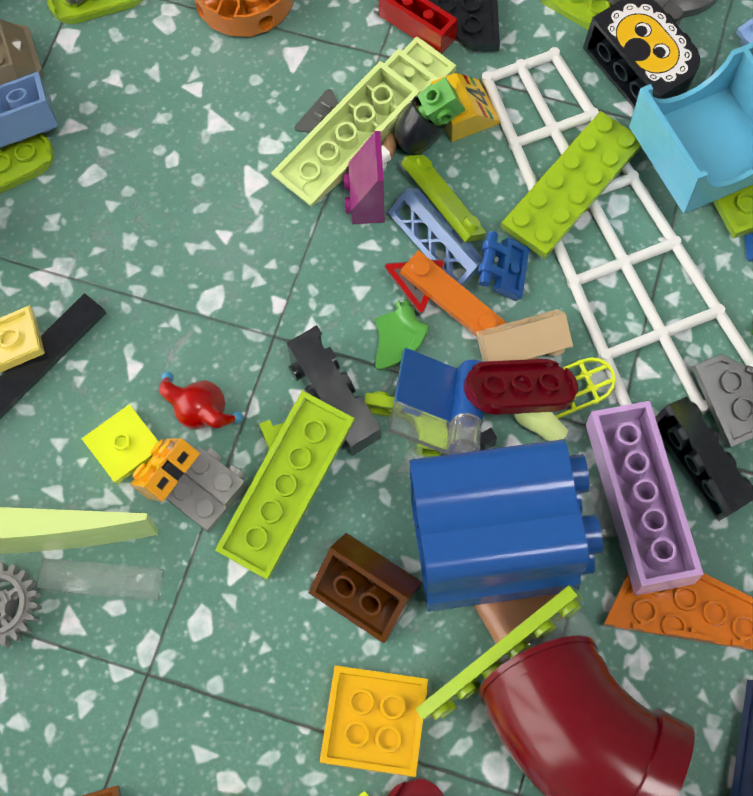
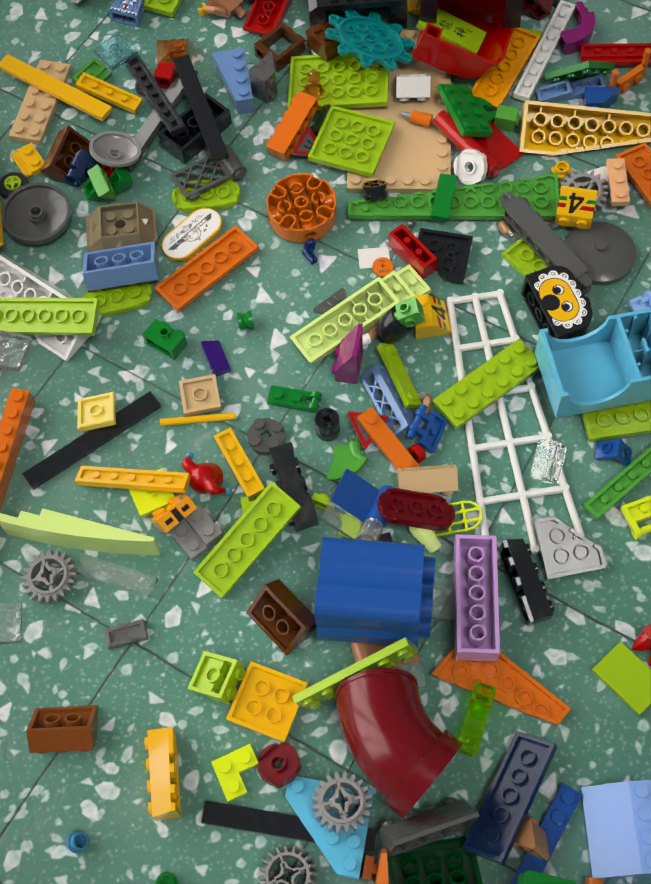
camera: 15 degrees right, 5 degrees down
none -> yellow plate [75,466,191,493]
none -> flat silver tile [104,619,149,650]
none -> green brick [142,318,187,361]
none -> orange plate [154,225,259,313]
none -> yellow bar [160,412,236,426]
none -> white tile [162,208,222,262]
none -> tan plate [179,374,222,417]
none -> lime plate [187,651,245,704]
none -> dark purple slope [201,340,231,377]
none -> yellow plate [214,427,265,500]
none -> green wheel [237,310,254,331]
none -> dark grey plate [247,418,286,455]
none -> green plate [267,385,322,413]
none -> clear blue arm [302,238,318,265]
none -> black wheel [315,408,340,442]
none -> white sticker [358,247,390,269]
none -> orange piece [373,257,393,277]
none -> red tile [408,444,426,463]
none -> arm [419,390,432,414]
none -> clear neon green arch [458,681,497,758]
none -> clear hinge [530,440,567,484]

